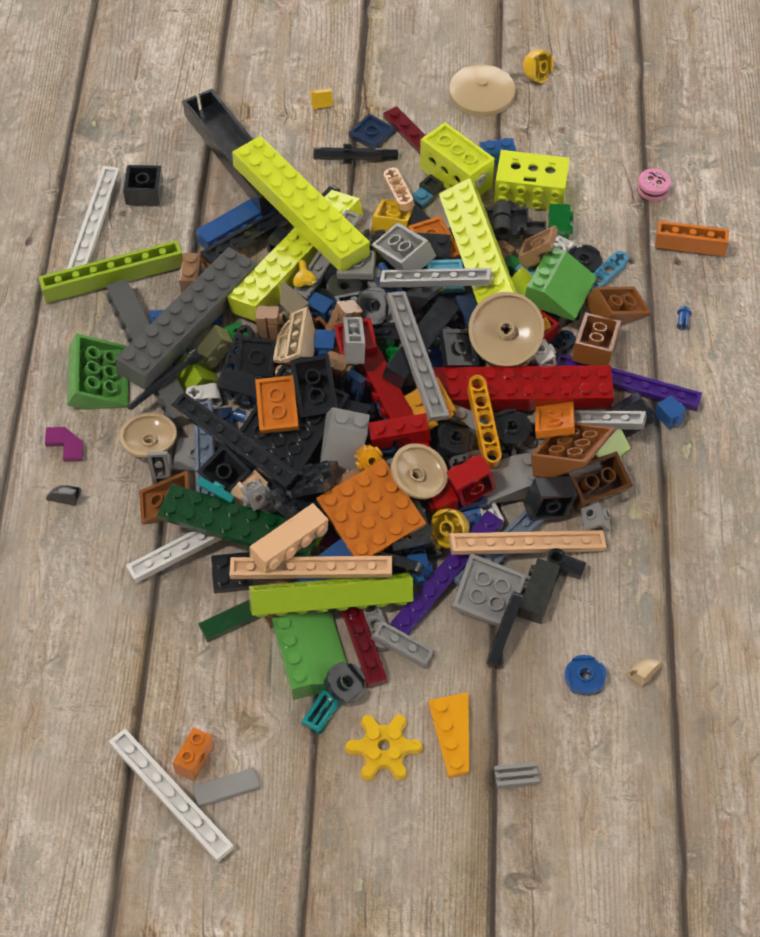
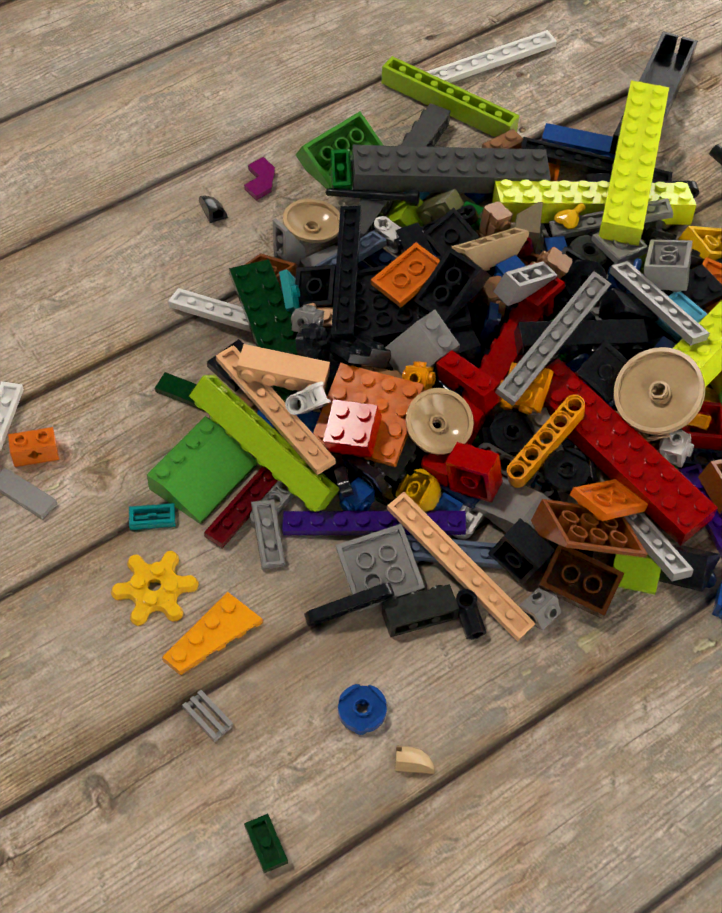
camera: 50 degrees right, 0 degrees up
black brick [123,165,163,205] -> none
black plate [324,662,366,705] -> none
none -> dark green plate [244,814,288,874]
none -> white piece [285,381,331,415]
none -> brick [323,399,382,458]
none -> green brick [330,149,352,190]

